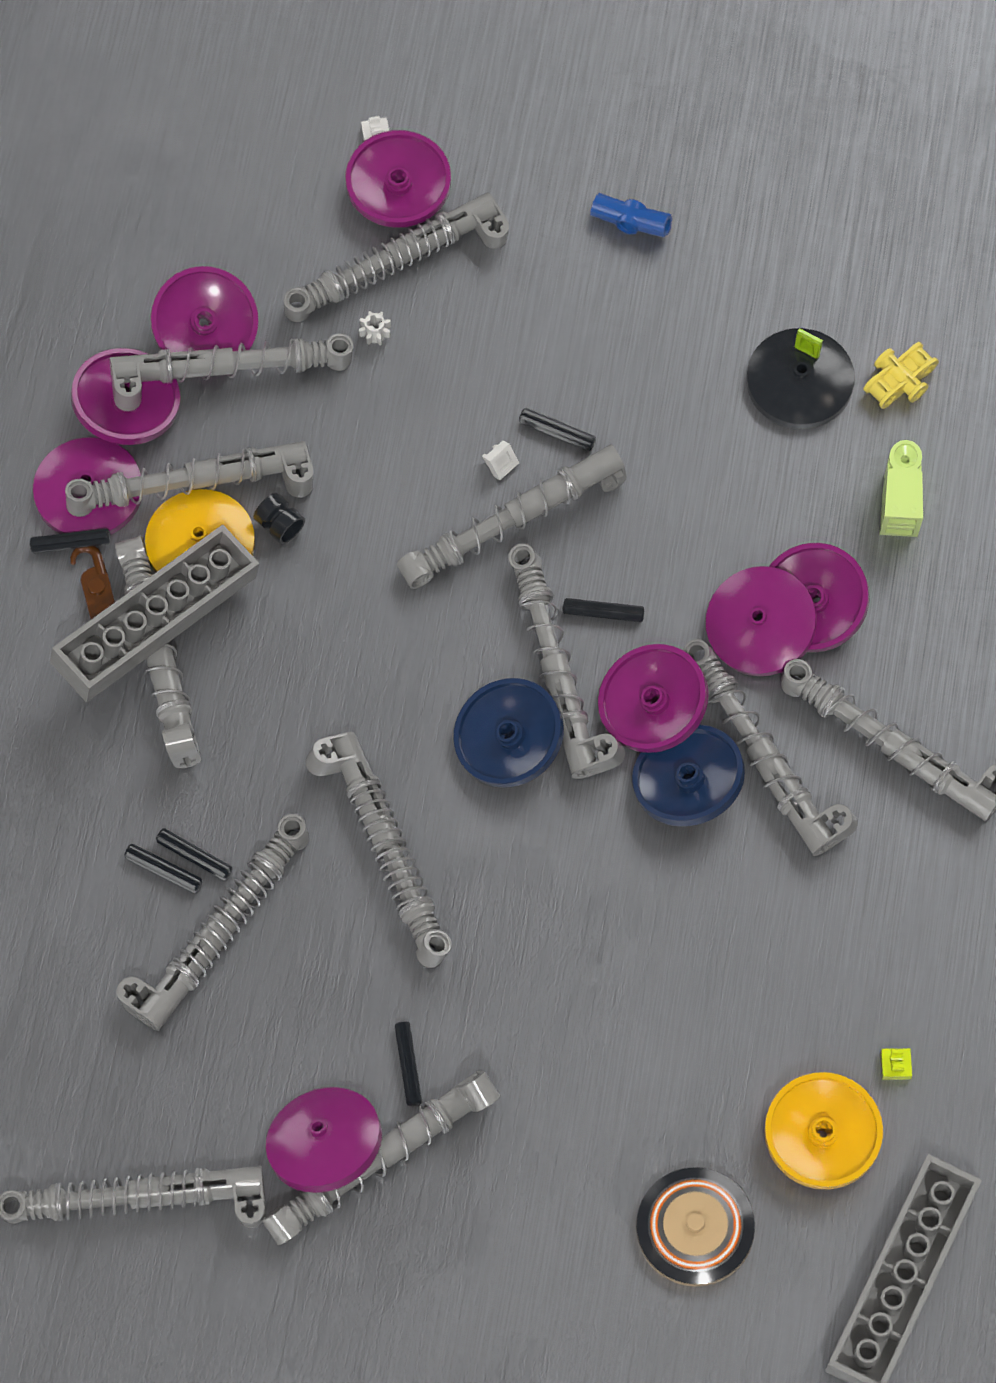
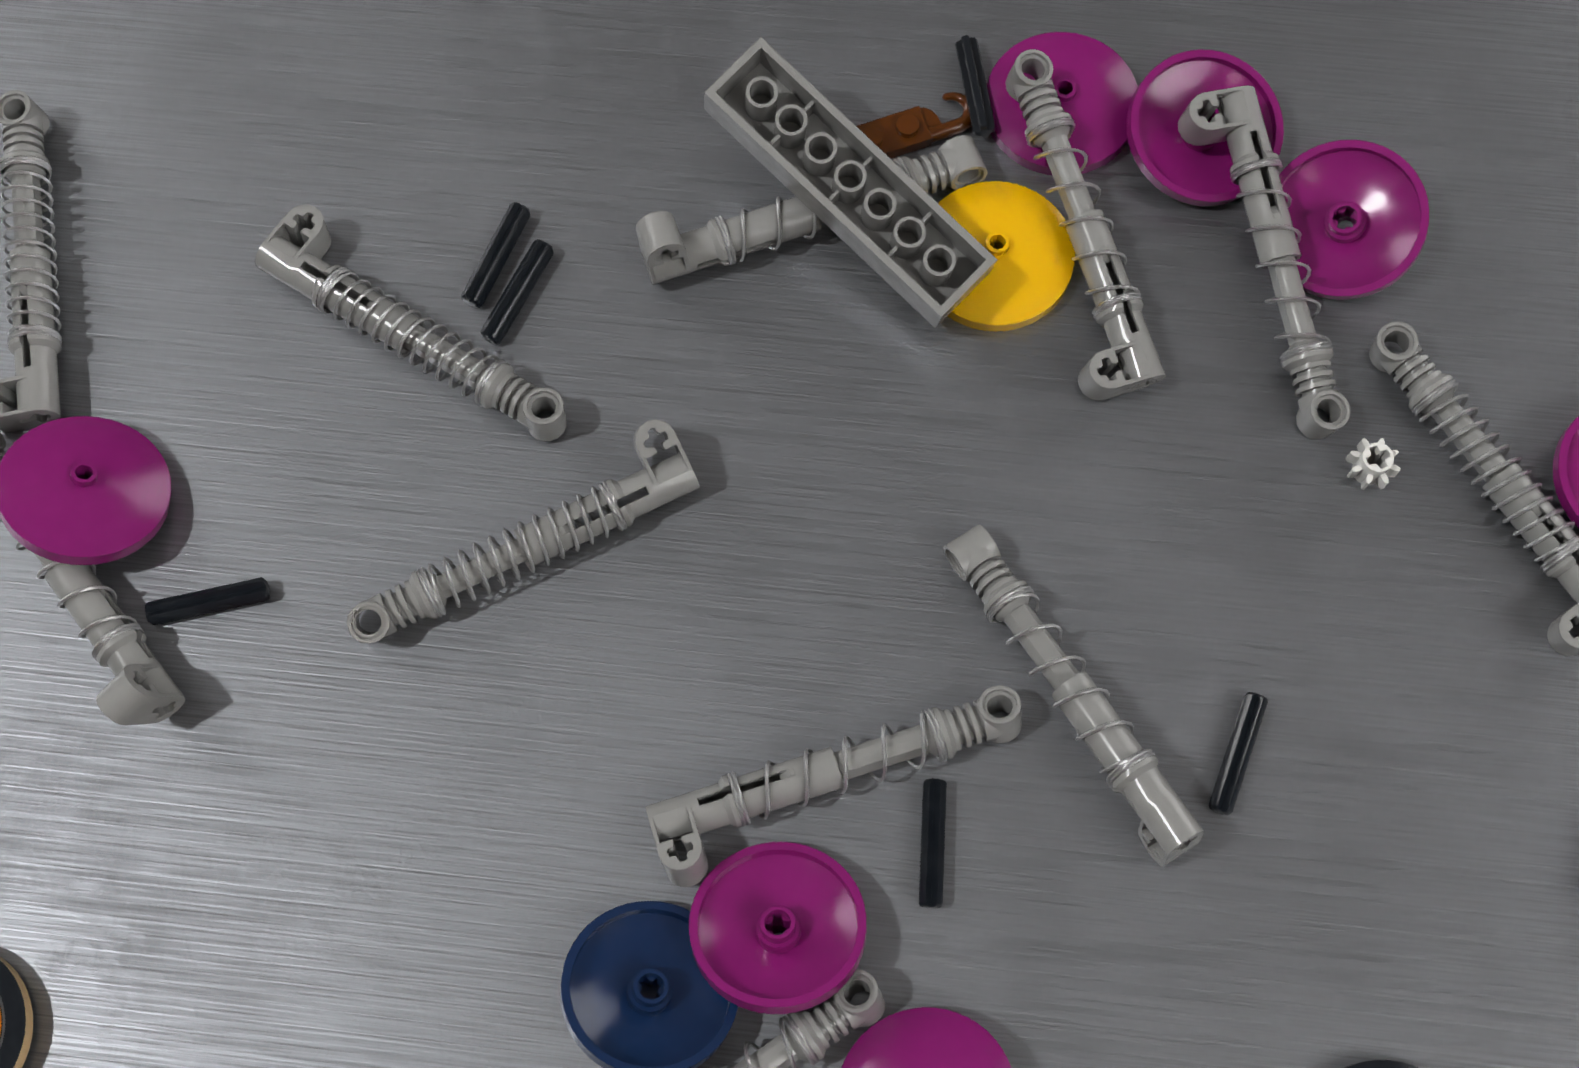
camera: 90 degrees right, 5 degrees up
black wheel [253,493,305,544] -> none
dark blue dish [453,678,564,788] -> none
white tile [482,441,519,480] -> none

